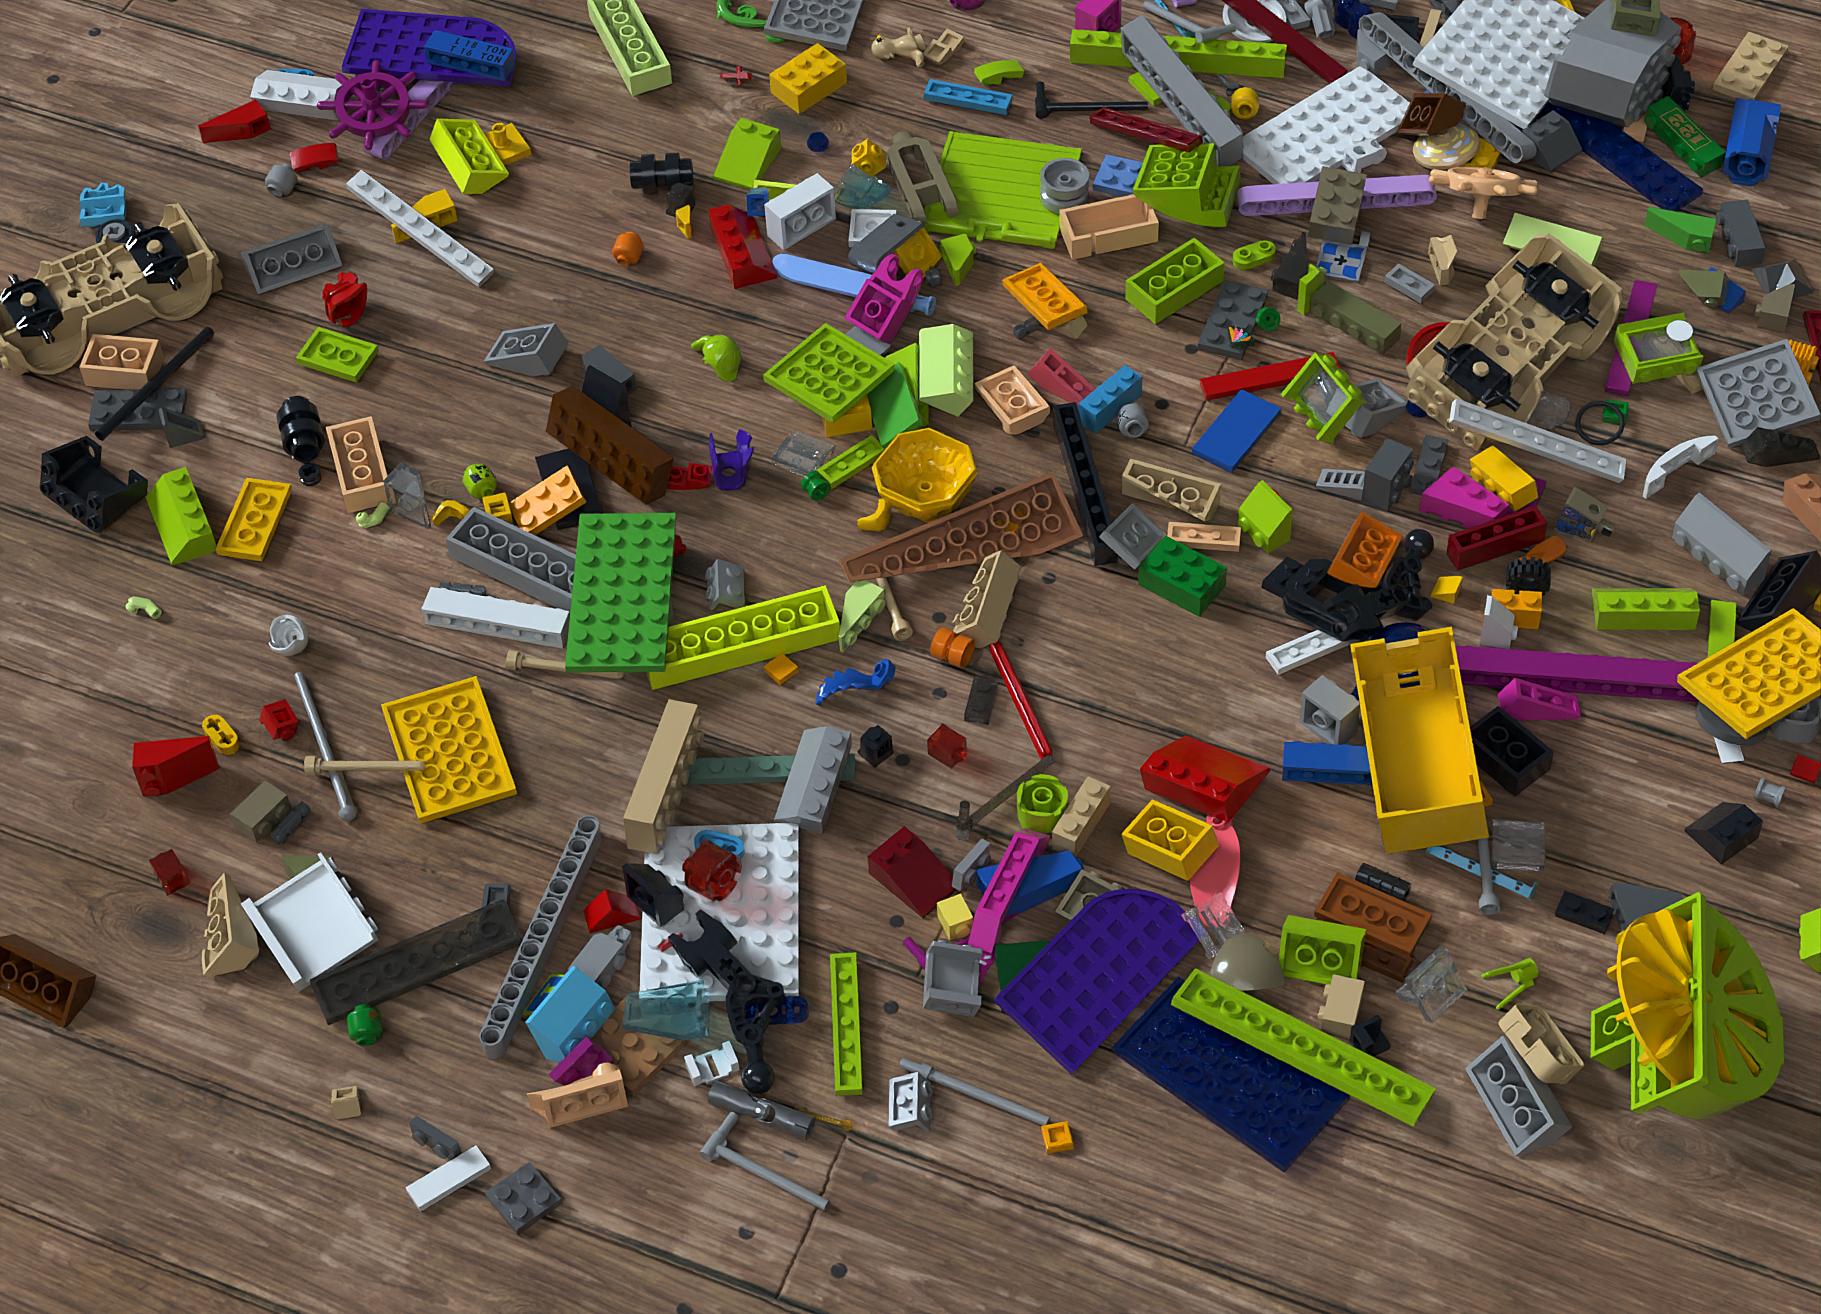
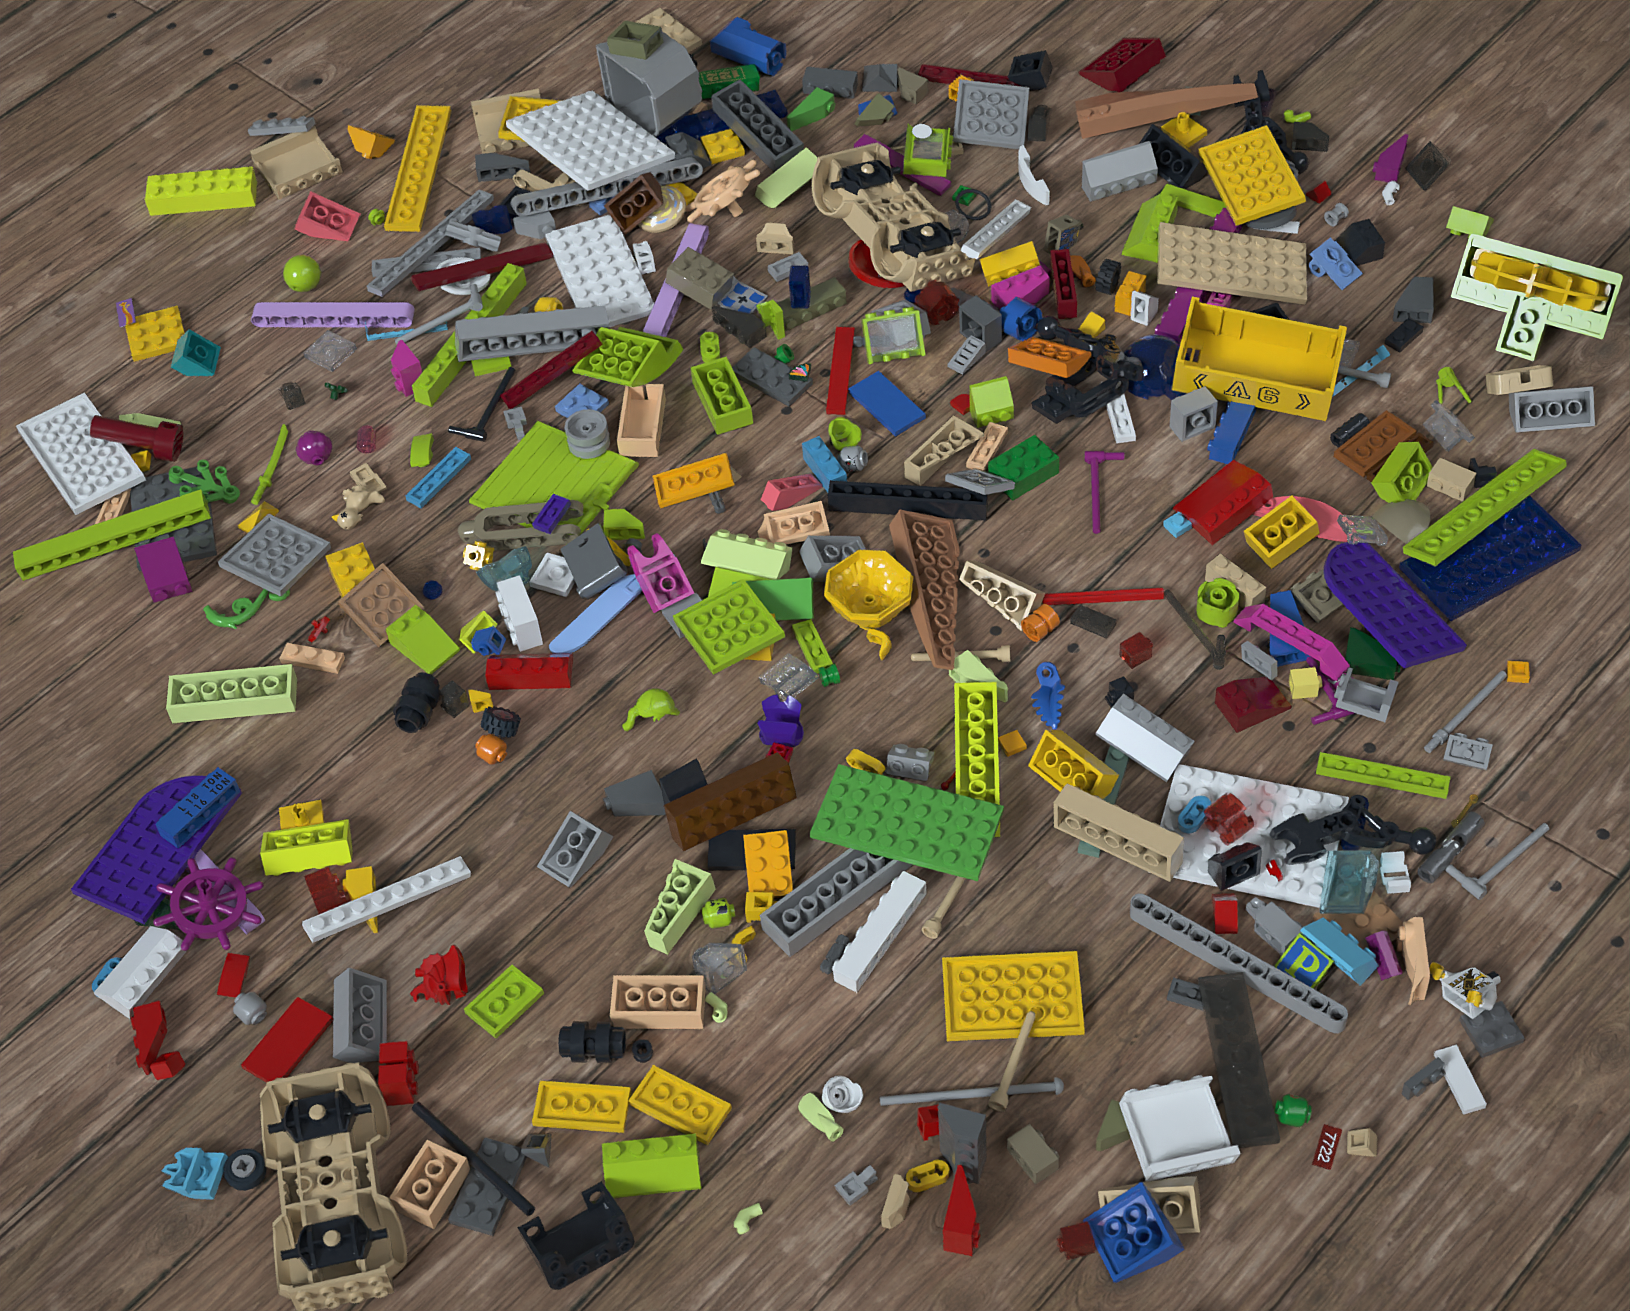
camera: 70 degrees left, 0 degrees up
dark grey axle [270,801,310,844] -> none
none -> red slope [149,1051,185,1080]
none -> red tile [241,997,333,1083]
none -> light nougat plate [279,643,345,674]
none -> clear red piece [304,866,347,914]
none -> medium nougat plate [337,563,424,647]
none -> clear pink brick [356,425,376,454]
none -> red piece [378,1041,419,1106]
none -> black wheel [480,706,521,738]
none -> light grey plate [503,406,527,440]
none -> dark purple plate [532,494,571,534]
none -> yellow plate [532,1081,631,1133]
none -> yellowish green wedge [644,859,716,955]
none -> yellow plate [701,129,745,164]
none -> dark grey brick [712,79,804,172]
none -> clear blue brick [789,266,811,309]
none -> yellowish green piece [798,1093,844,1141]
none -> light grey slope [799,536,866,582]
none -> lime hair [828,417,862,451]
none -> light grey plate [835,1165,878,1206]
none -> yellow beam [846,749,885,775]
none -> tan slope [881,1174,910,1229]
none -> clear red brick [915,280,960,325]
none -> dark grey slope [938,1102,987,1184]
none -> blue brick [999,297,1042,341]
none -> yellow slope [1028,729,1119,800]
none -> blue slope [1083,1182,1185,1283]
none -> magenta bar [1085,451,1124,534]
none -> tan plate [1157,222,1307,305]
none -> medium azure plate [1163,512,1192,538]
none -> medium blue piece [1309,237,1363,290]
none -> clear red sticker [1312,1124,1342,1170]
none -> torso [1429,962,1501,1019]

